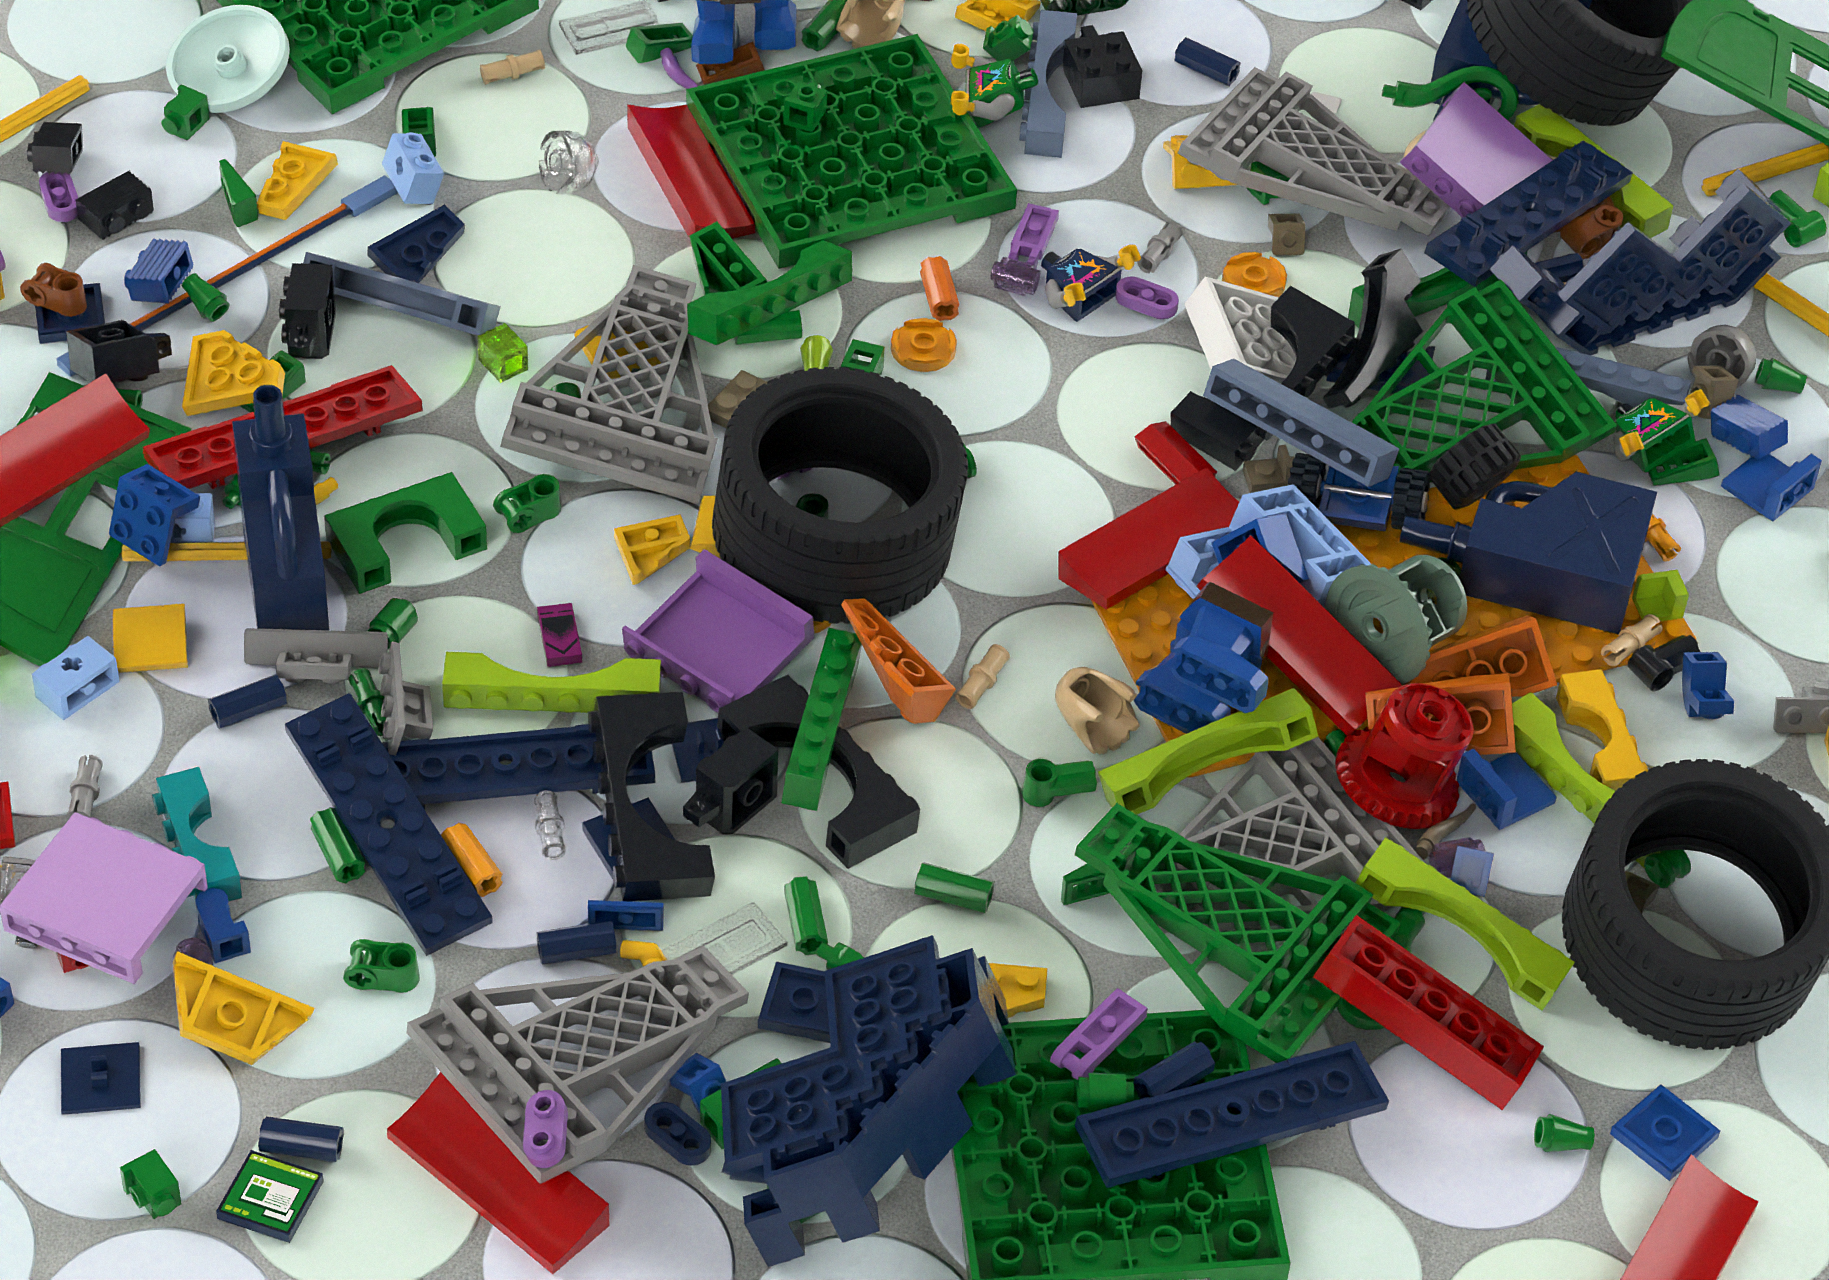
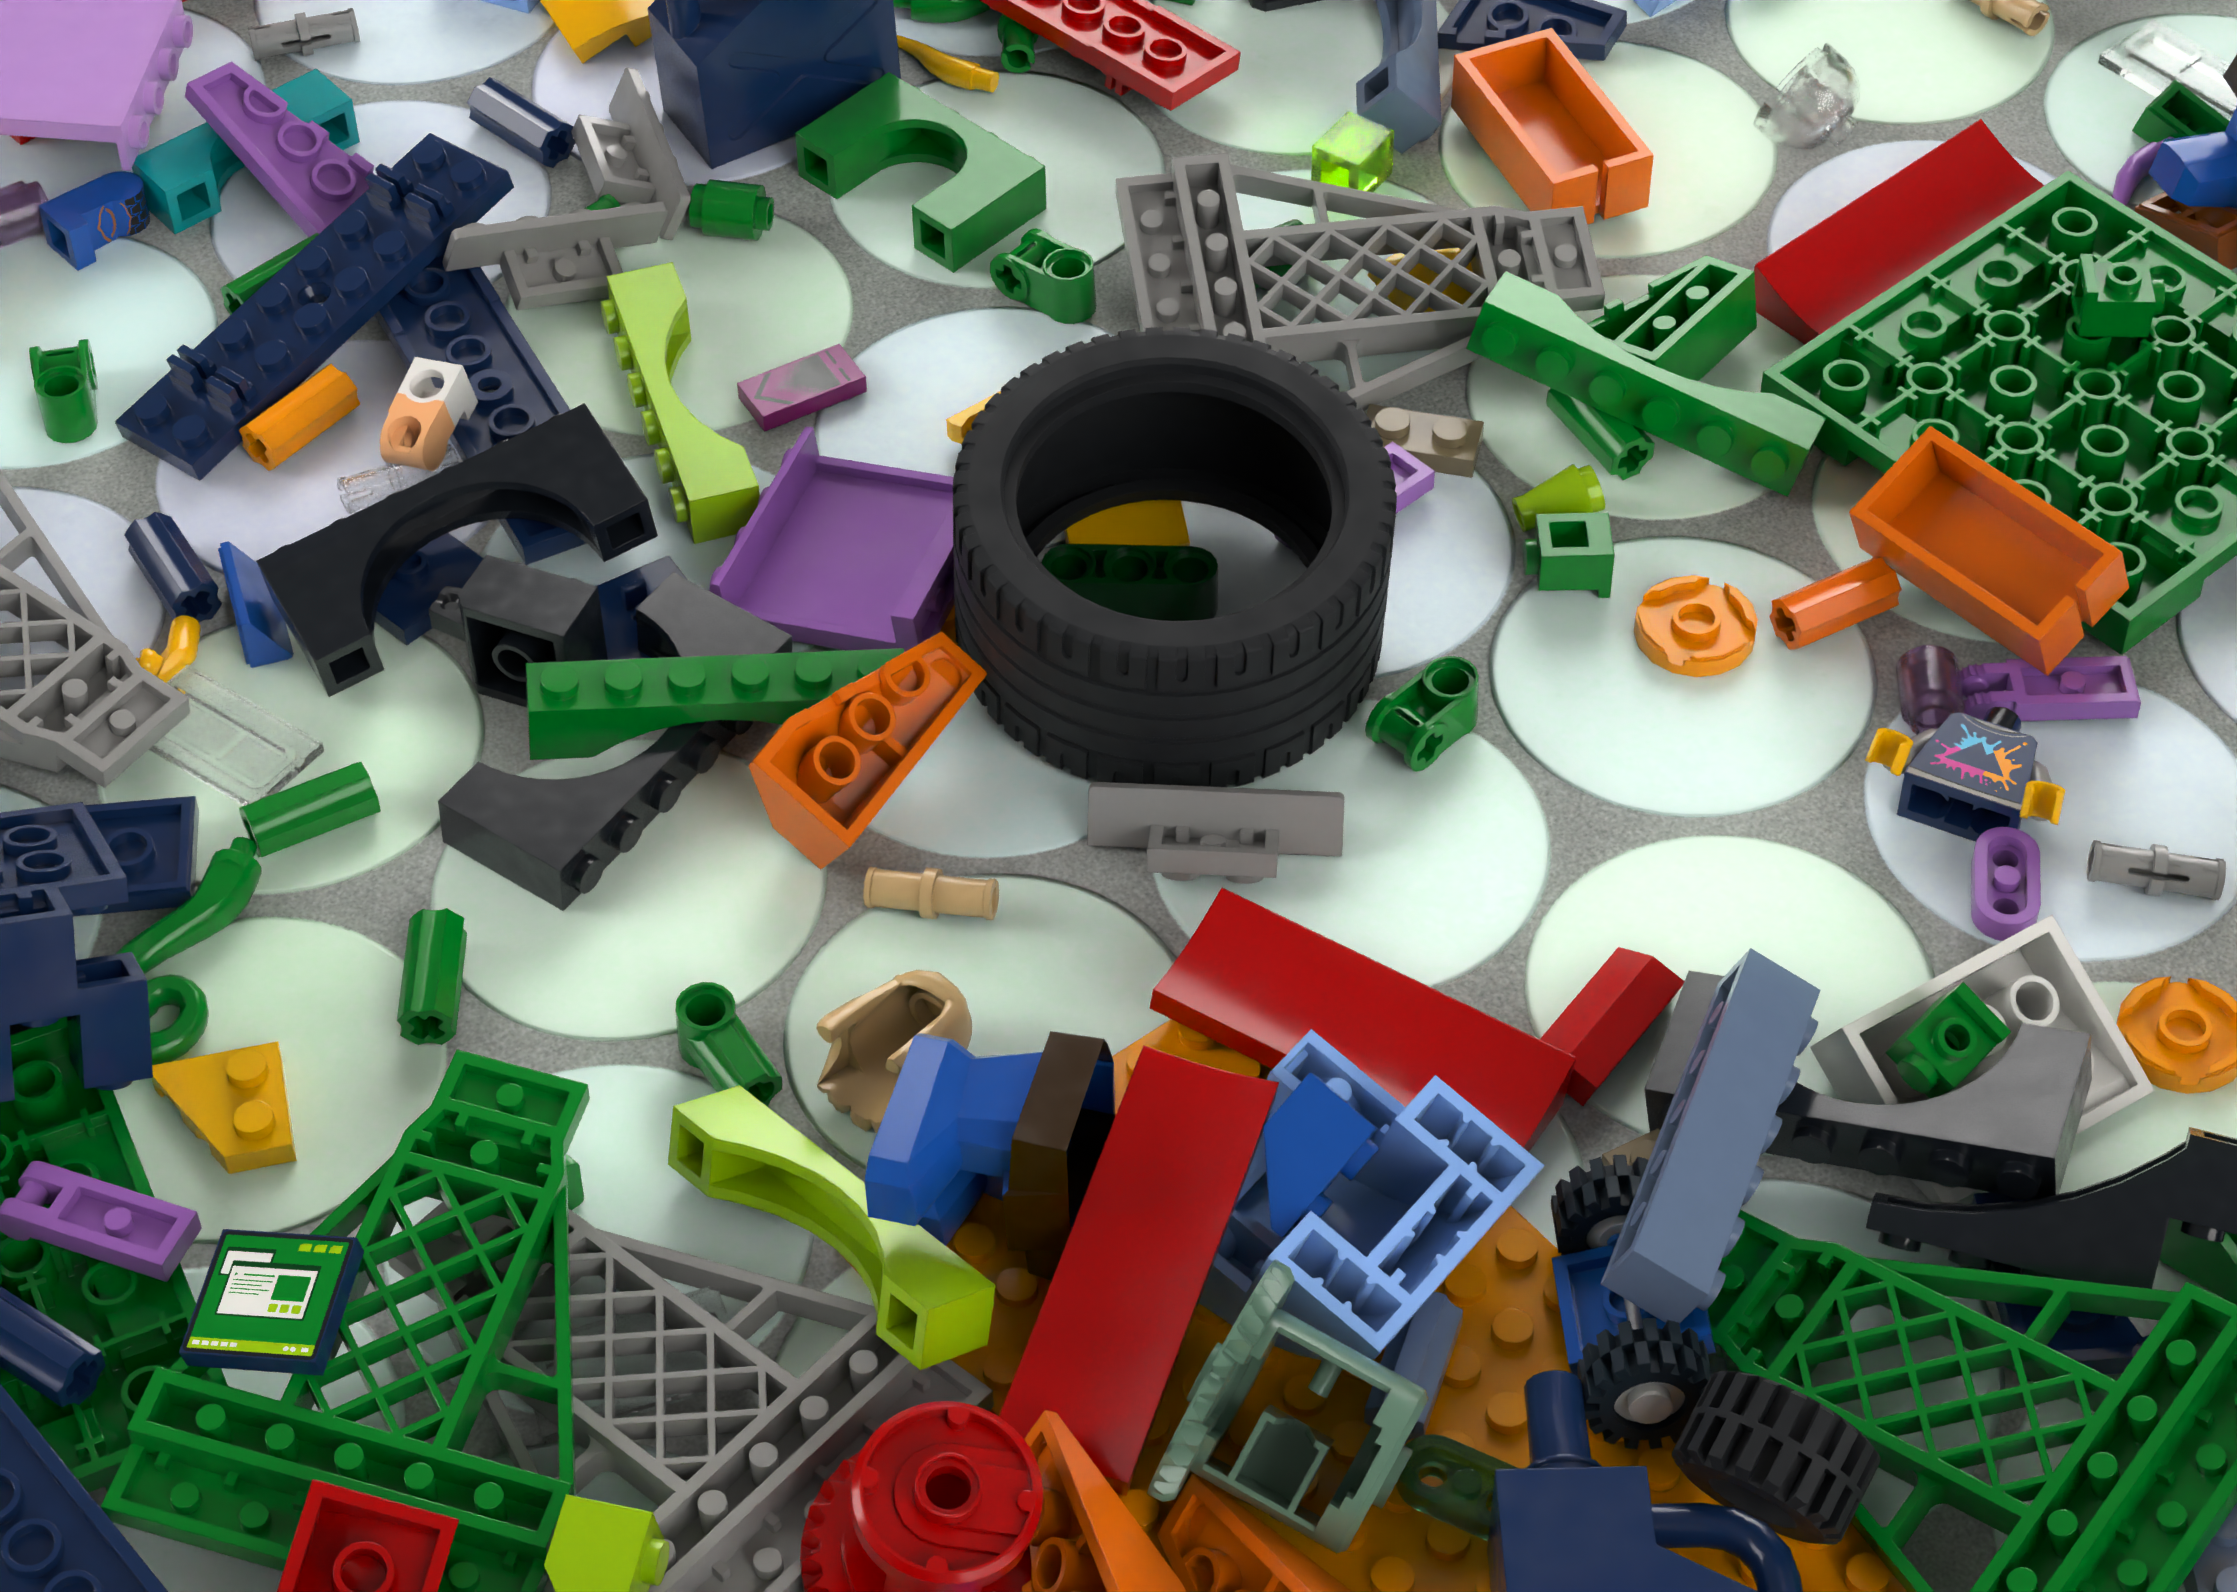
camera: 75 degrees right, 0 degrees up
none -> tile [179,1229,364,1376]
none -> medium lavender wing [185,61,376,237]
none -> leg [380,357,478,471]
none -> light grey bracket [1087,782,1345,884]
none -> orange piece [1451,28,1654,225]
none -> orange piece [1849,426,2129,676]
none -> green brick [1885,982,2011,1099]

